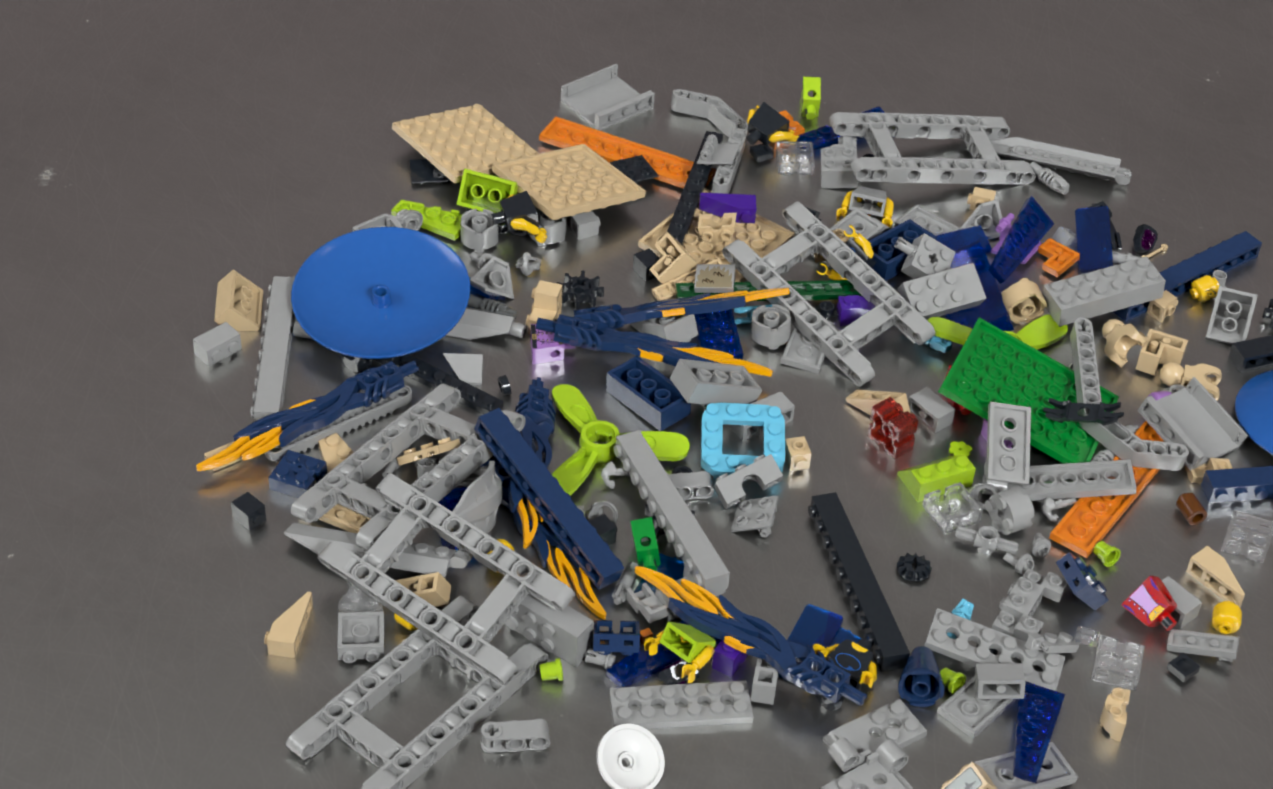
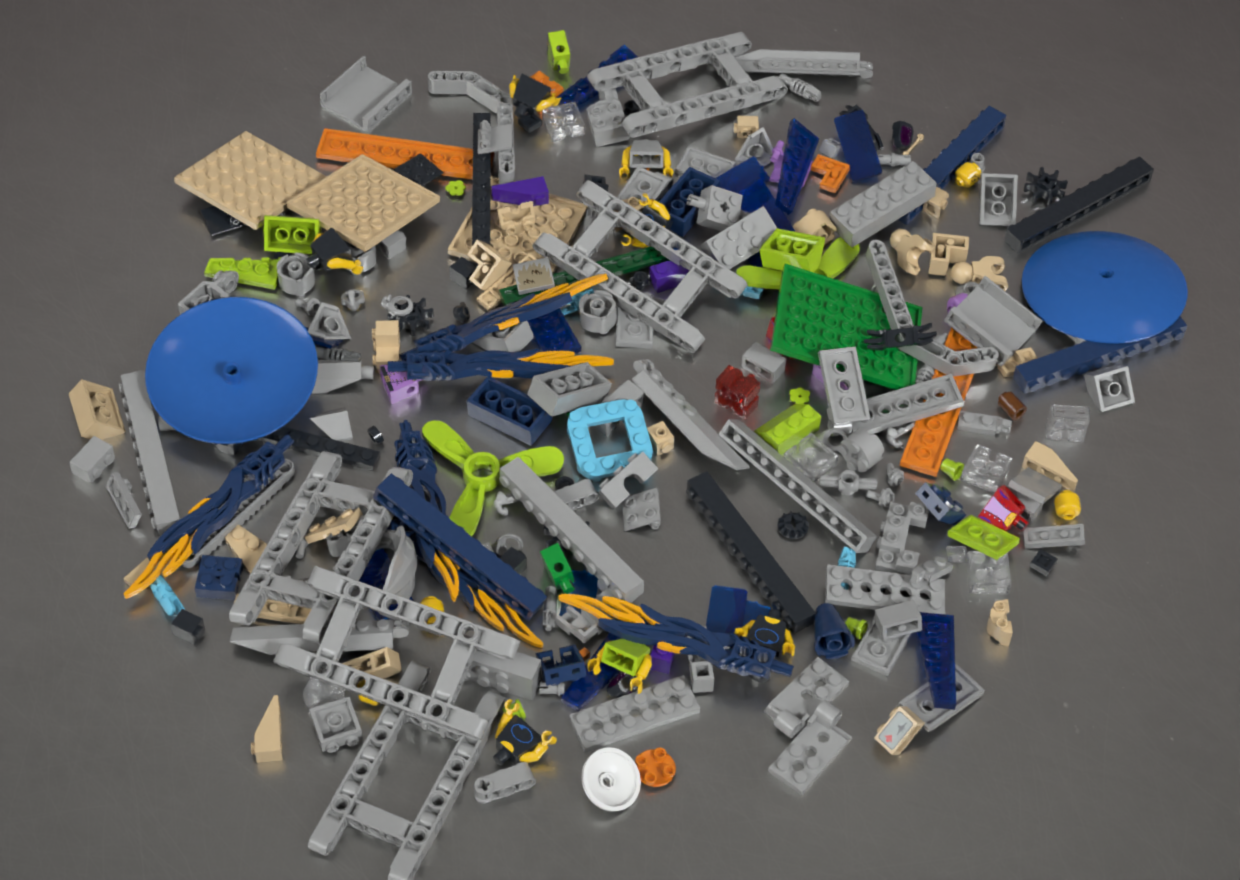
camera: 15 degrees left, 10 degrees up
tan slope [846,390,911,425] -> none
none -> light grey hinge [106,472,142,529]
none -> medium azure hinge [149,575,185,616]
none -> light grey piece [380,294,413,317]
none -> lime plant [445,180,466,196]
none -> black plate [453,302,470,323]
none -> torso [493,699,557,766]
none -> light grey hinge [632,359,750,470]
none -> orange dish [635,747,676,787]
none -> light grey brick [718,419,878,553]
none -> lime slope [759,228,825,272]
none -> lime tile [948,515,1020,560]
none -> light grey hinge [957,411,1012,436]
none -> clear piece [960,444,1013,494]
none -> light grey tile [1008,467,1062,504]

